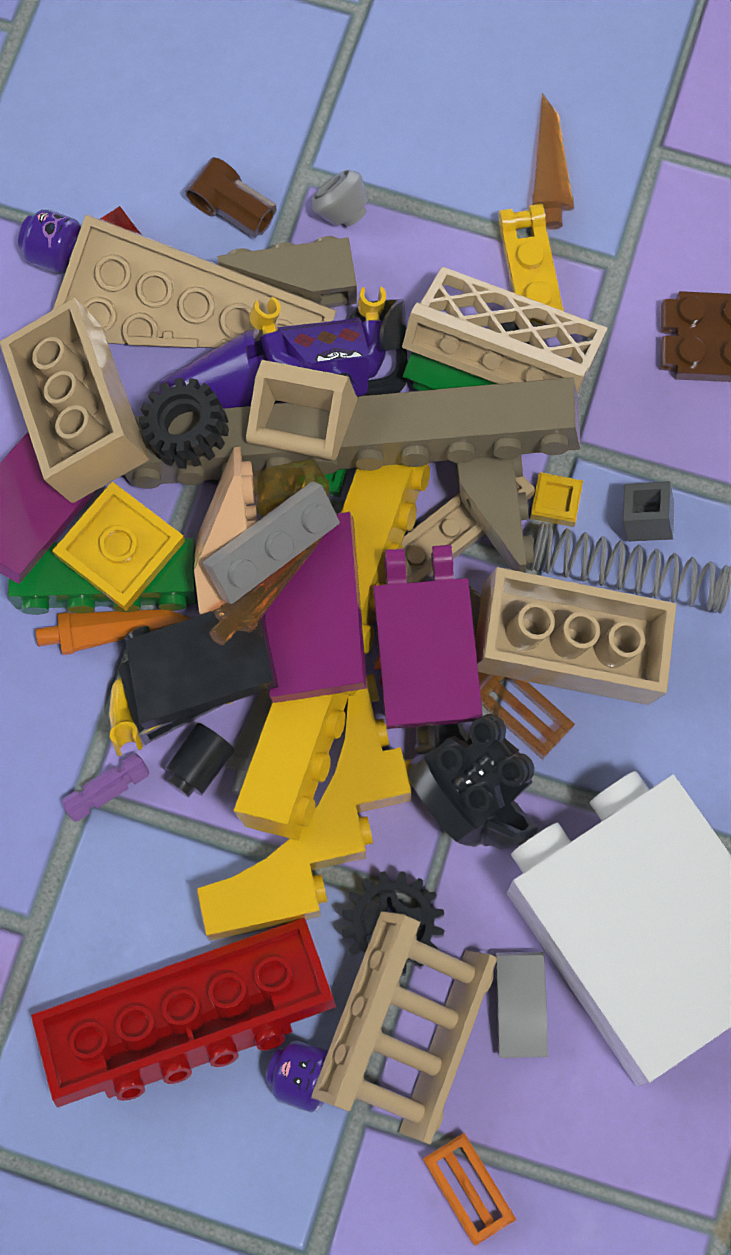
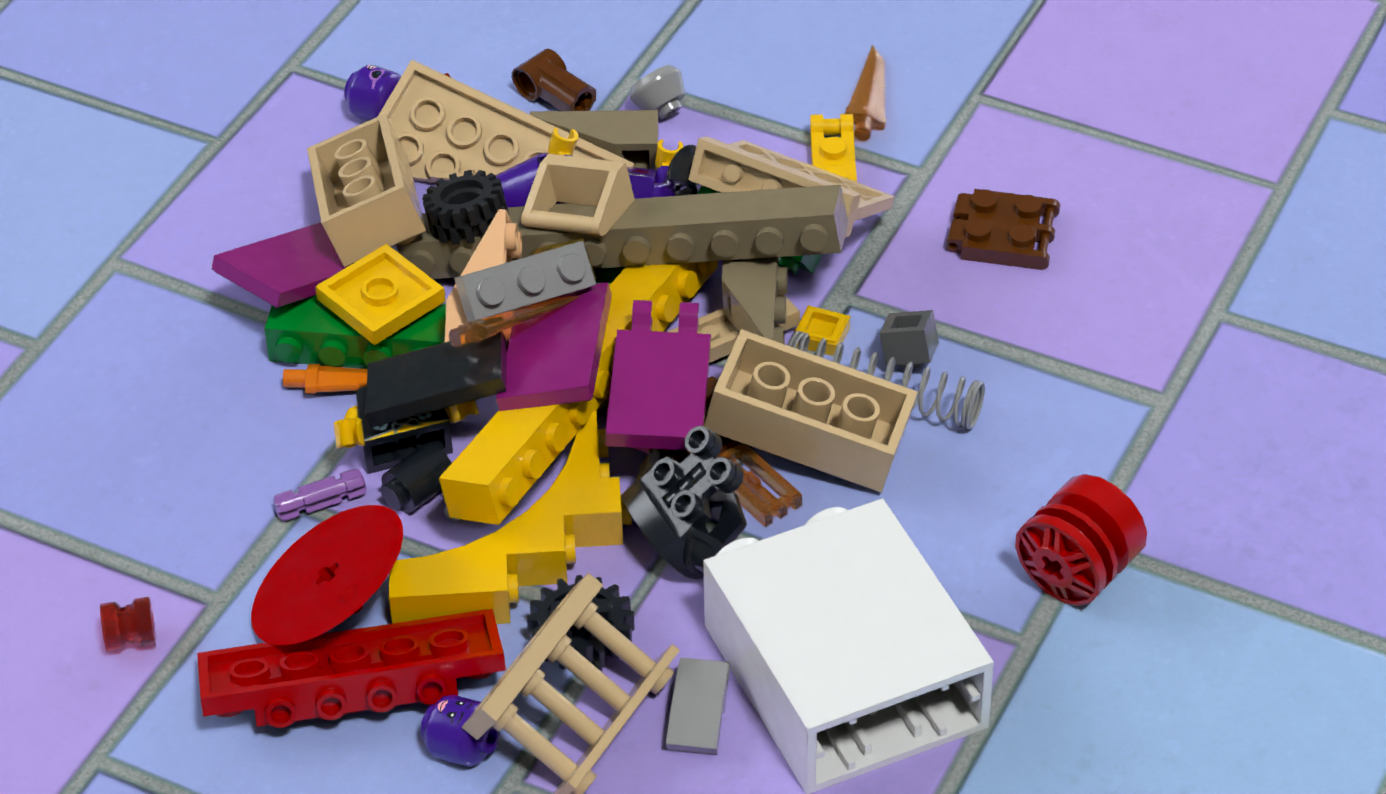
camera: 10 degrees right, 30 degrees down
none -> red piece [251,505,403,645]

